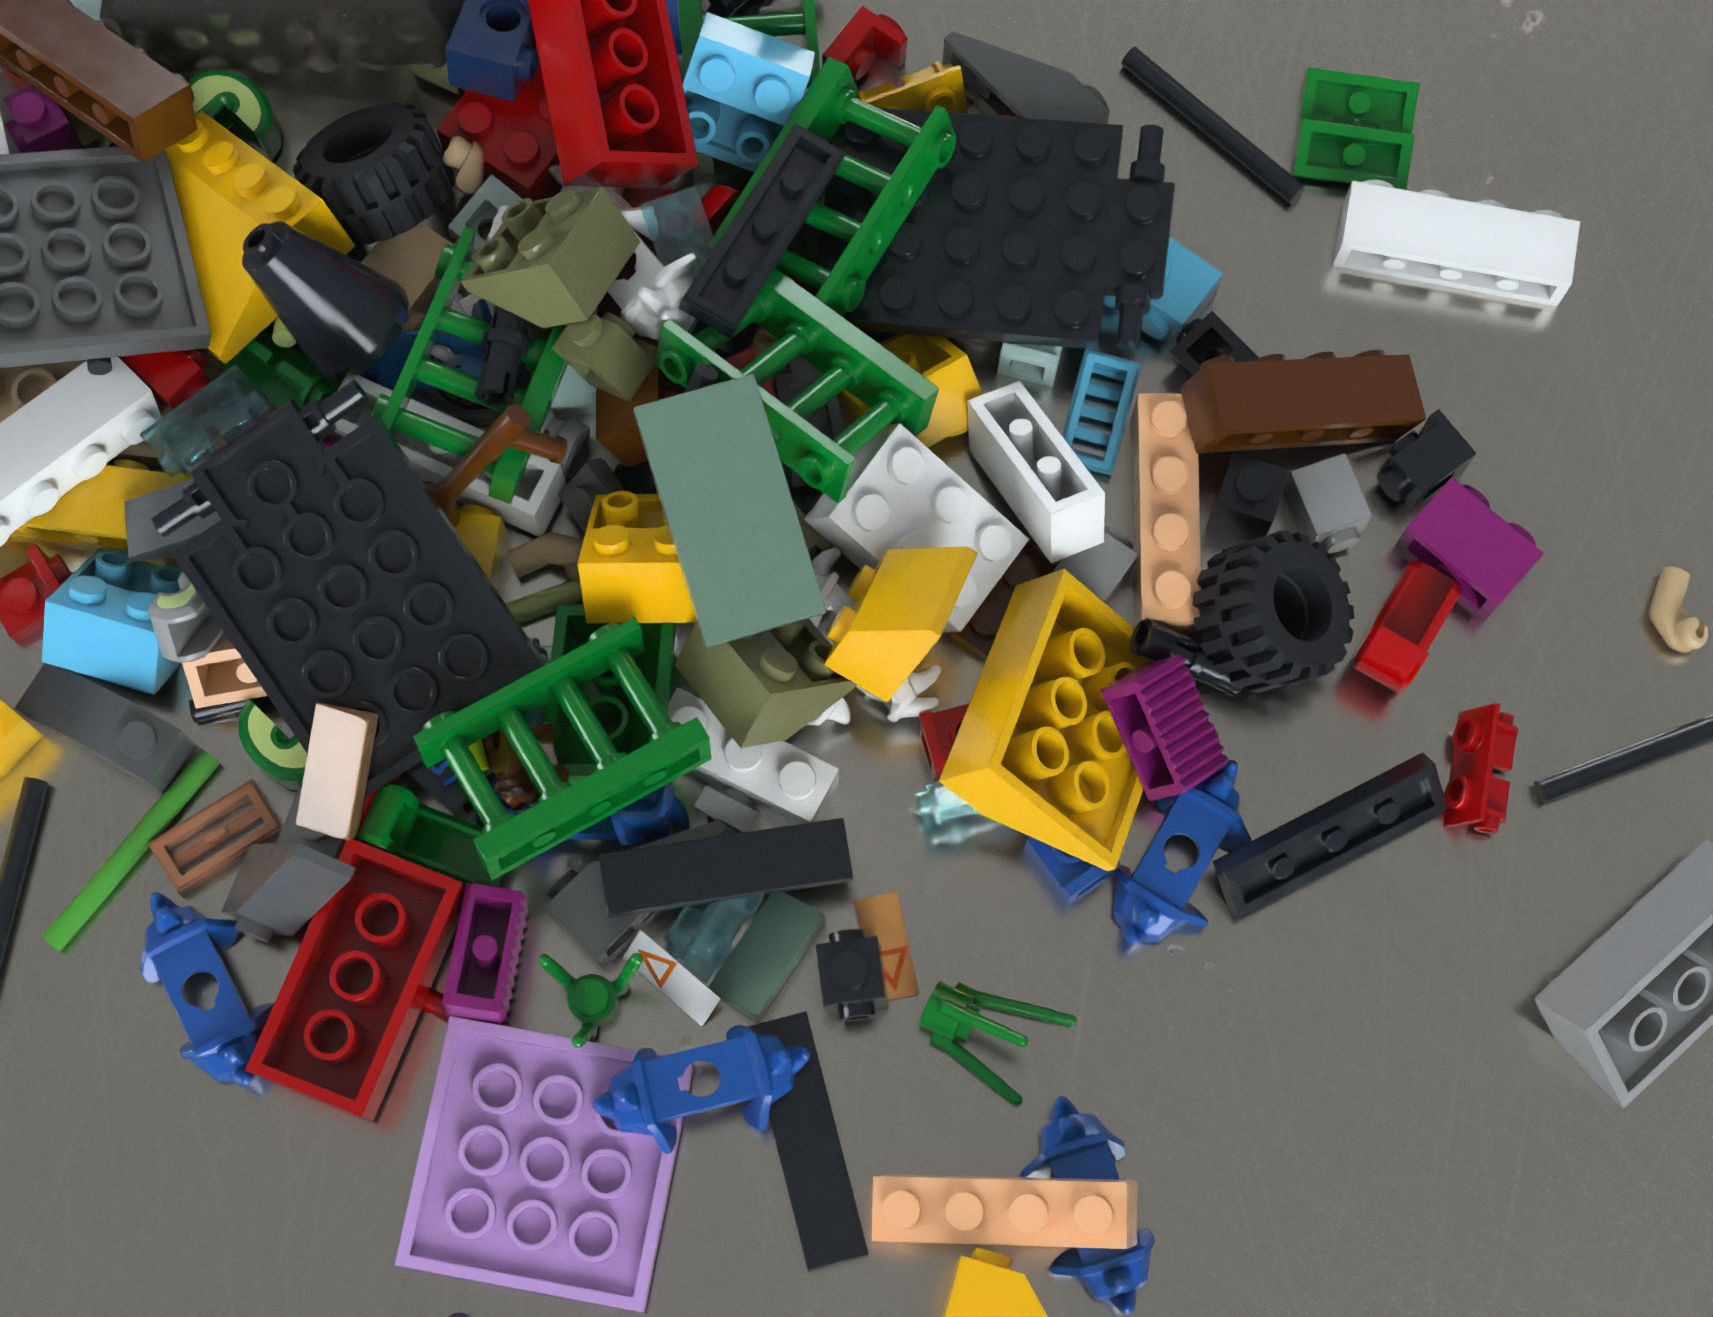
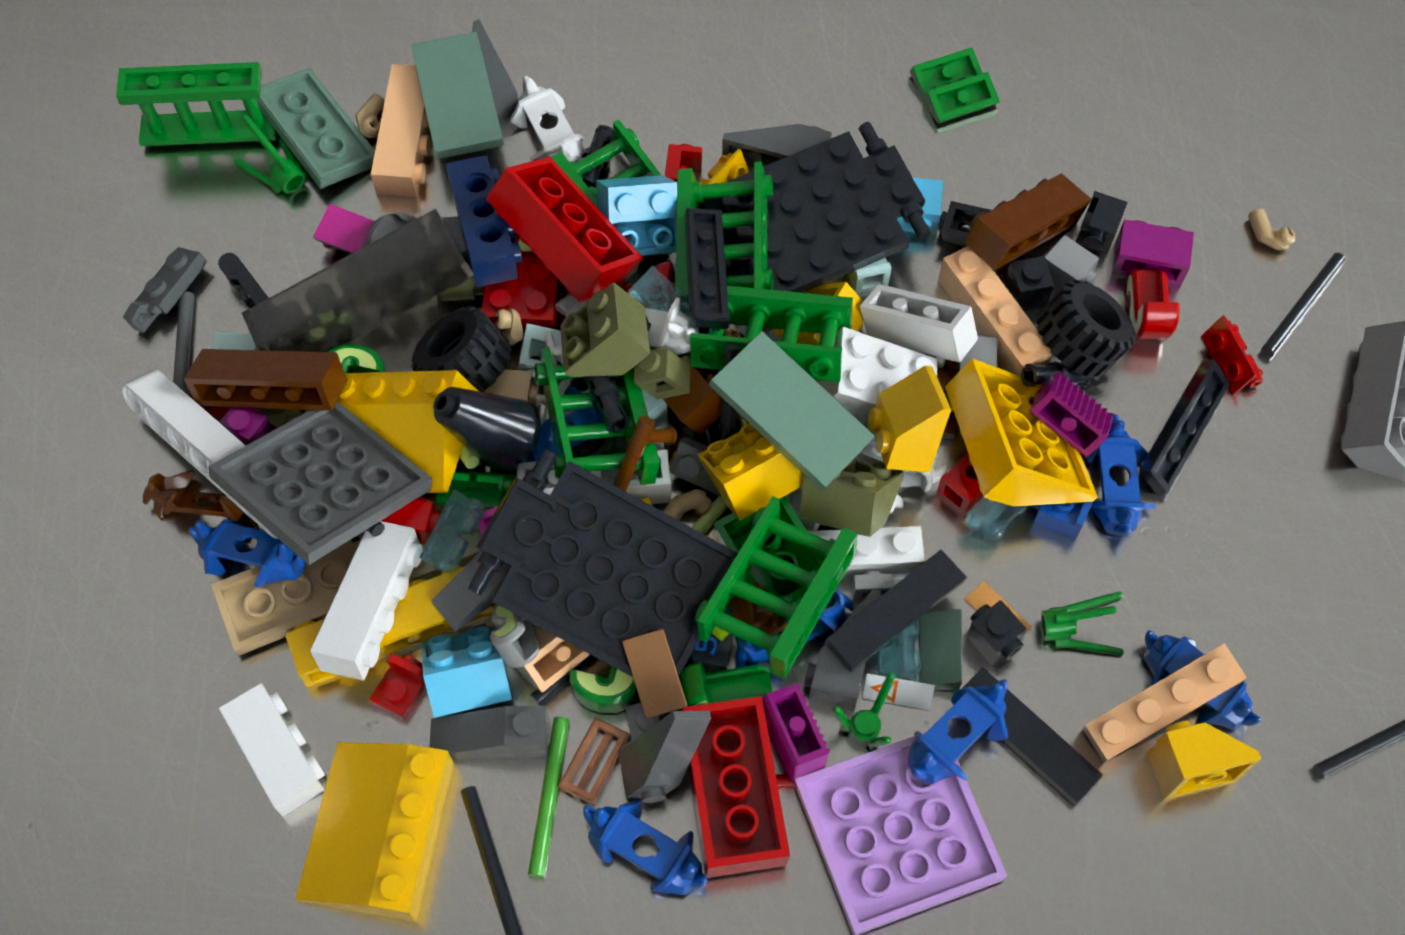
camera: 30 degrees left, 10 degrees down
medium azure slope [1062,349,1142,476] -> none
black bar [1121,46,1305,204] -> none
white brick [1333,180,1580,306] -> none

